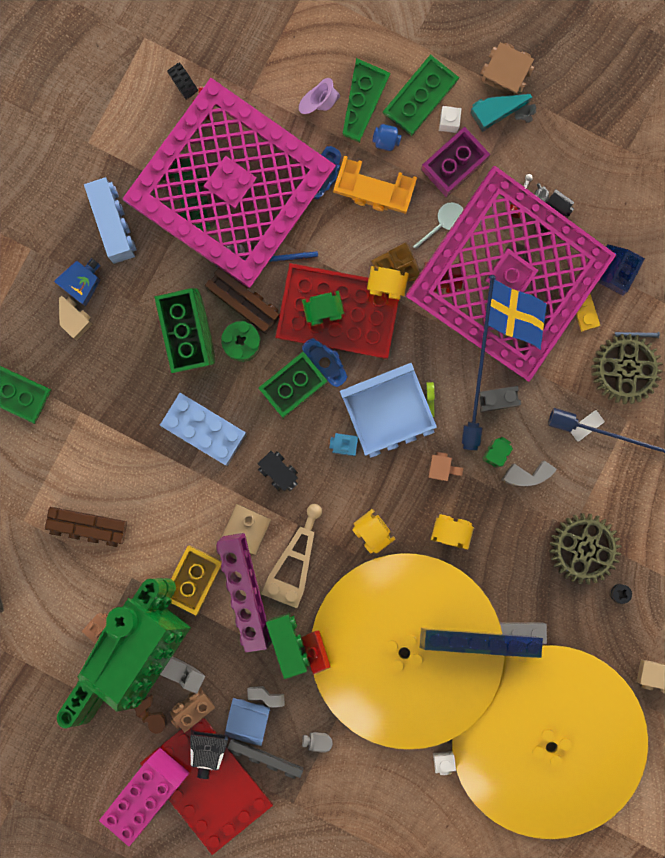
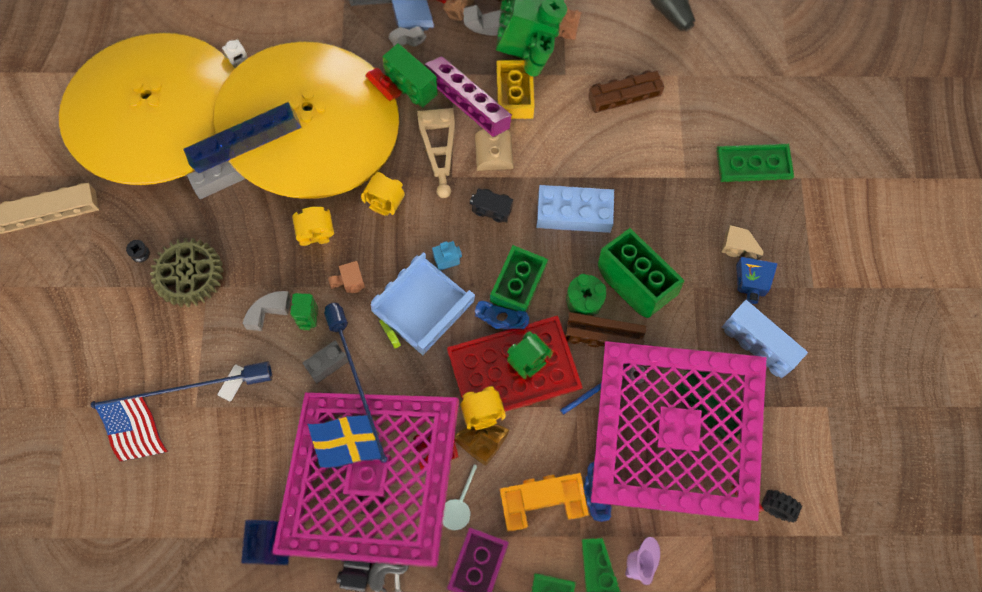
camera: 150 degrees right, 15 degrees down
light grey arm [302,732,333,752] -> none
blue head [372,124,401,151] -> none
yellow plate [576,294,601,332] -> none
olive gear [591,334,663,405] -> none
sand blue piece [615,332,660,339] -> none

